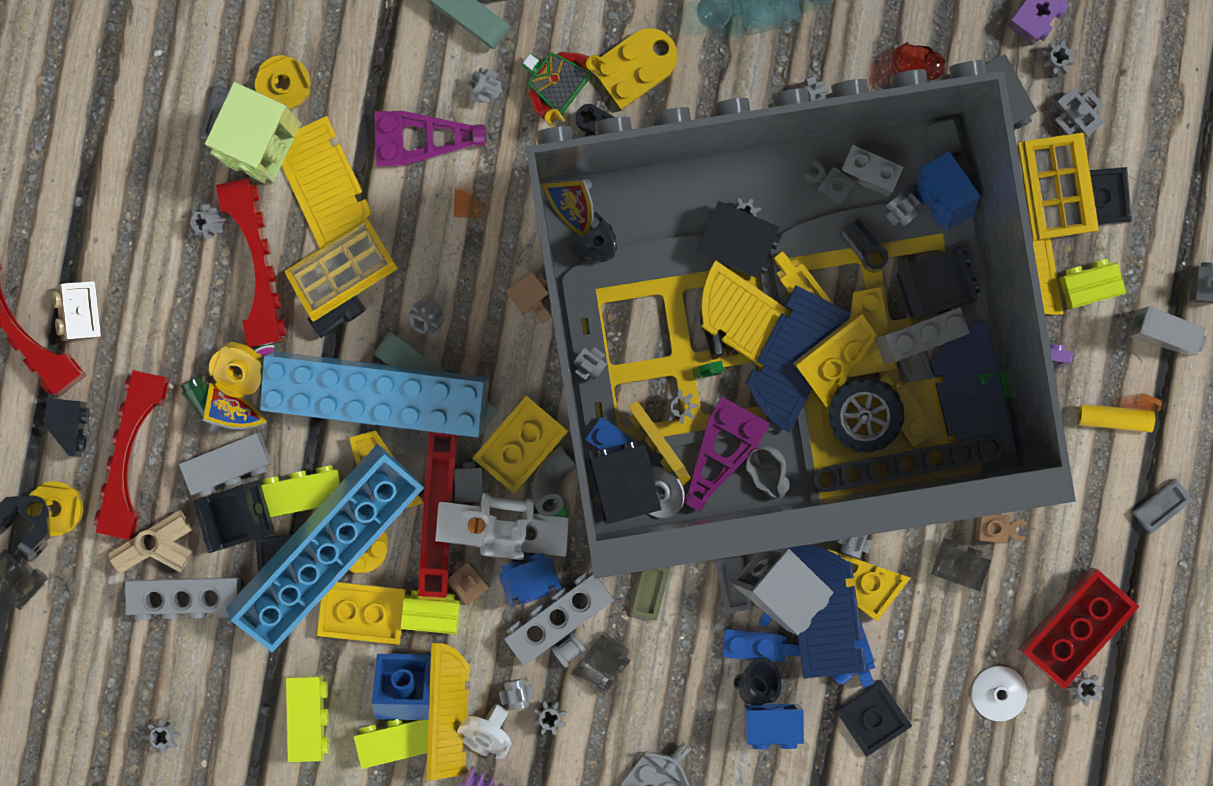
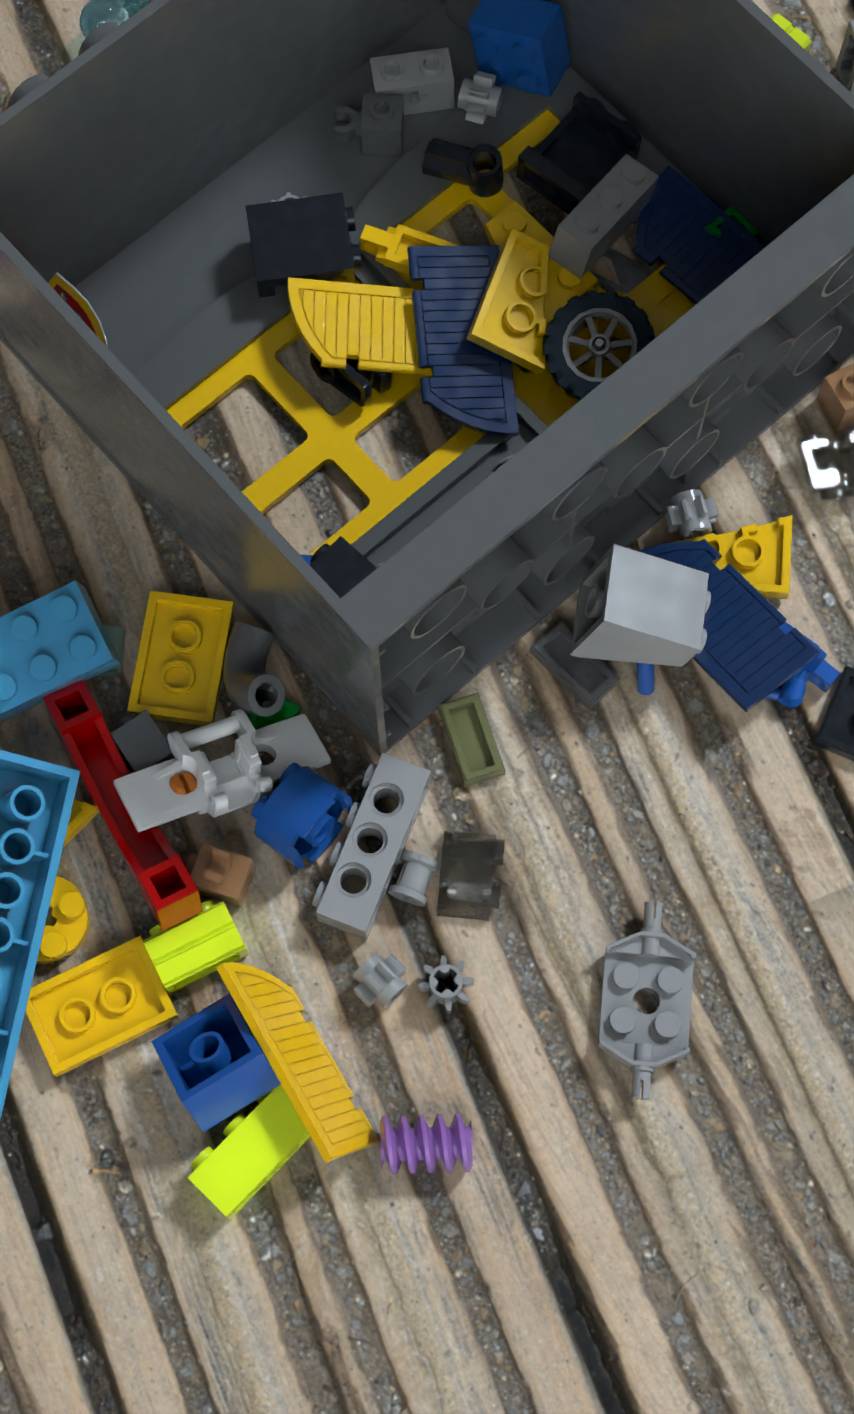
camera: 30 degrees left, 15 degrees down
neon yellow brick [286,675,329,762] -> none
white tile [457,704,512,759] -> none
medium nougat brick [506,272,551,323] -> none
black helmet [567,212,617,262] -> none
yellow wing [628,401,692,485] -> none
light grey gear [663,389,698,424] -> none
magenta plate [684,396,770,512] -> none
green tile [692,360,724,380] -> none
blue hinge [722,629,800,662] -> none
black helmet [734,657,782,707] -> none
blue brick [743,704,804,749] -> none

